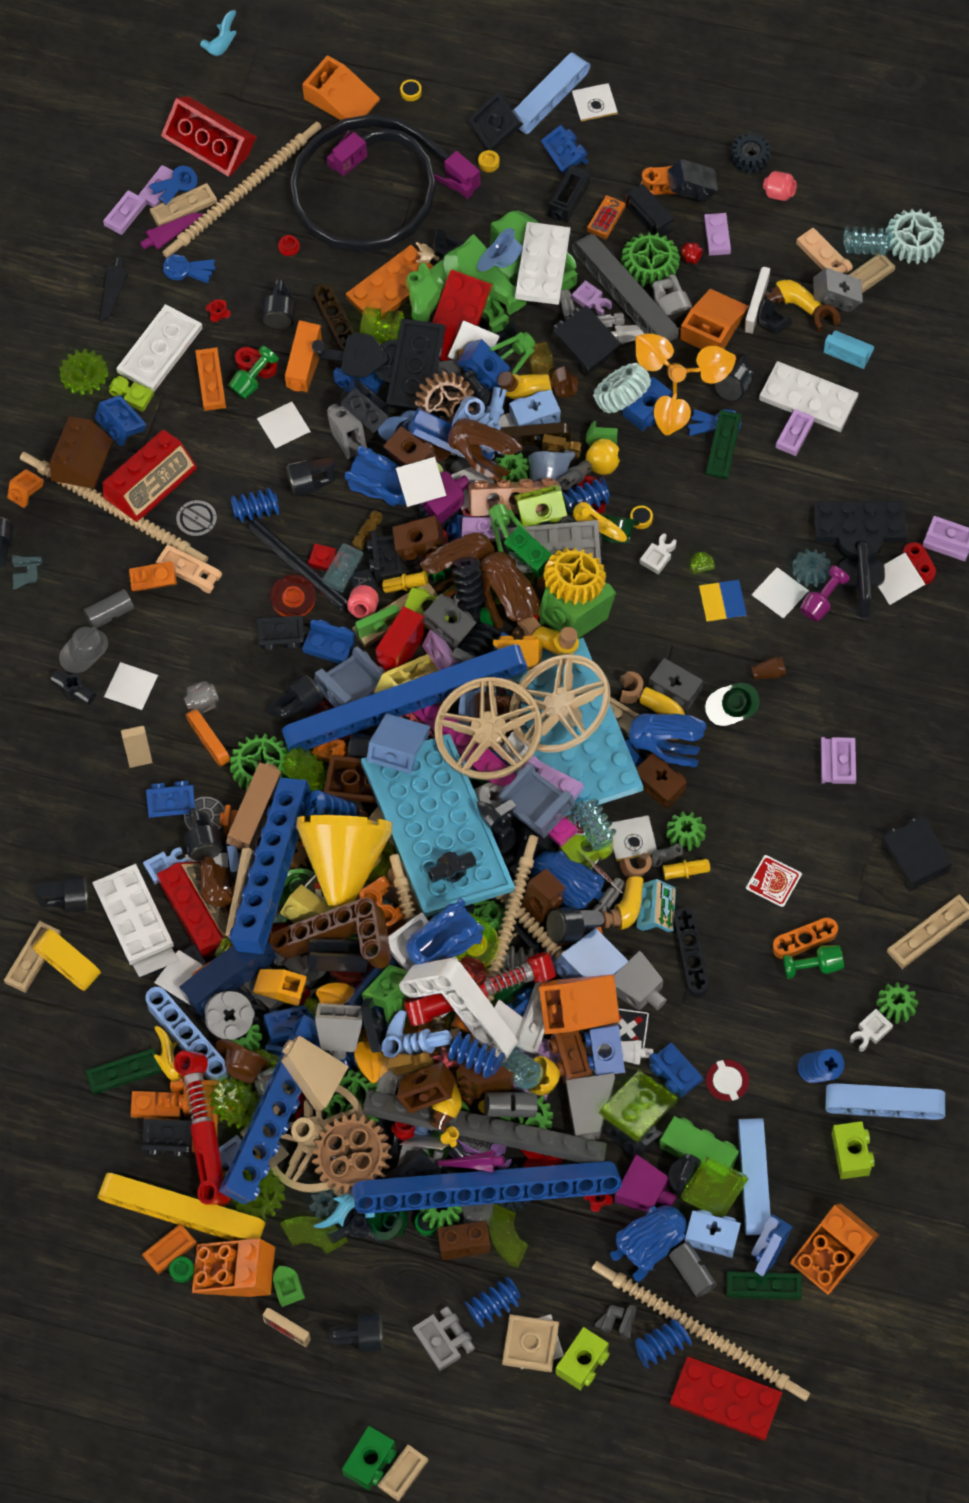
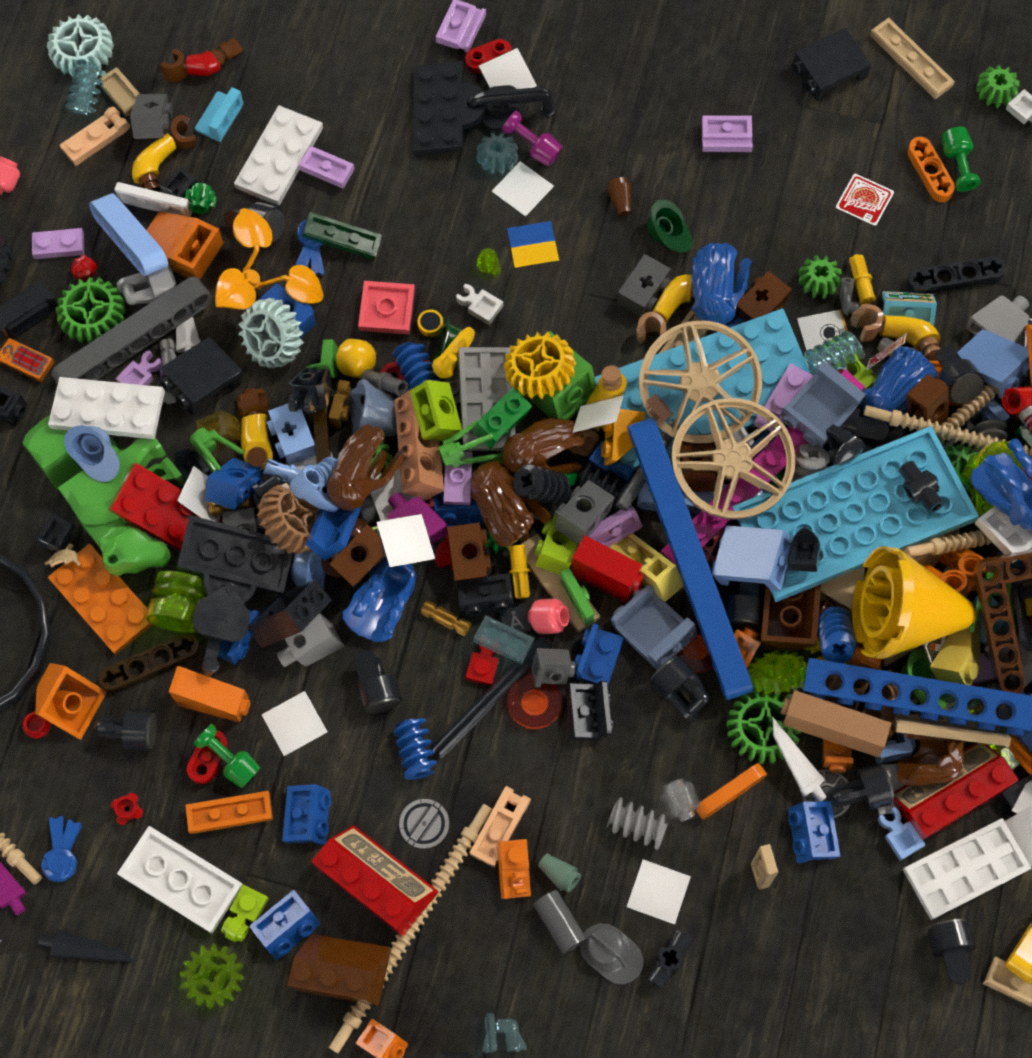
camera: 90 degrees left, 5 degrees up
none -> orange slope [35,663,107,740]
none -> light blue beam [89,193,168,276]
none -> reddish brown piece [159,38,243,83]
none -> green gear [185,183,217,214]
none -> blue bracket [282,784,331,845]
none -> black hinge [288,367,332,412]
none -> coral plate [358,281,415,335]
none -> dark grey brick [531,648,575,687]
none -> sand green cone [538,853,581,893]
none -> white sticker [572,395,624,433]
none -> light grey piece [606,797,669,850]
none -> reddish brown plate [646,393,674,422]
none -> white bar [773,718,826,802]
none -> black plate [789,527,821,572]

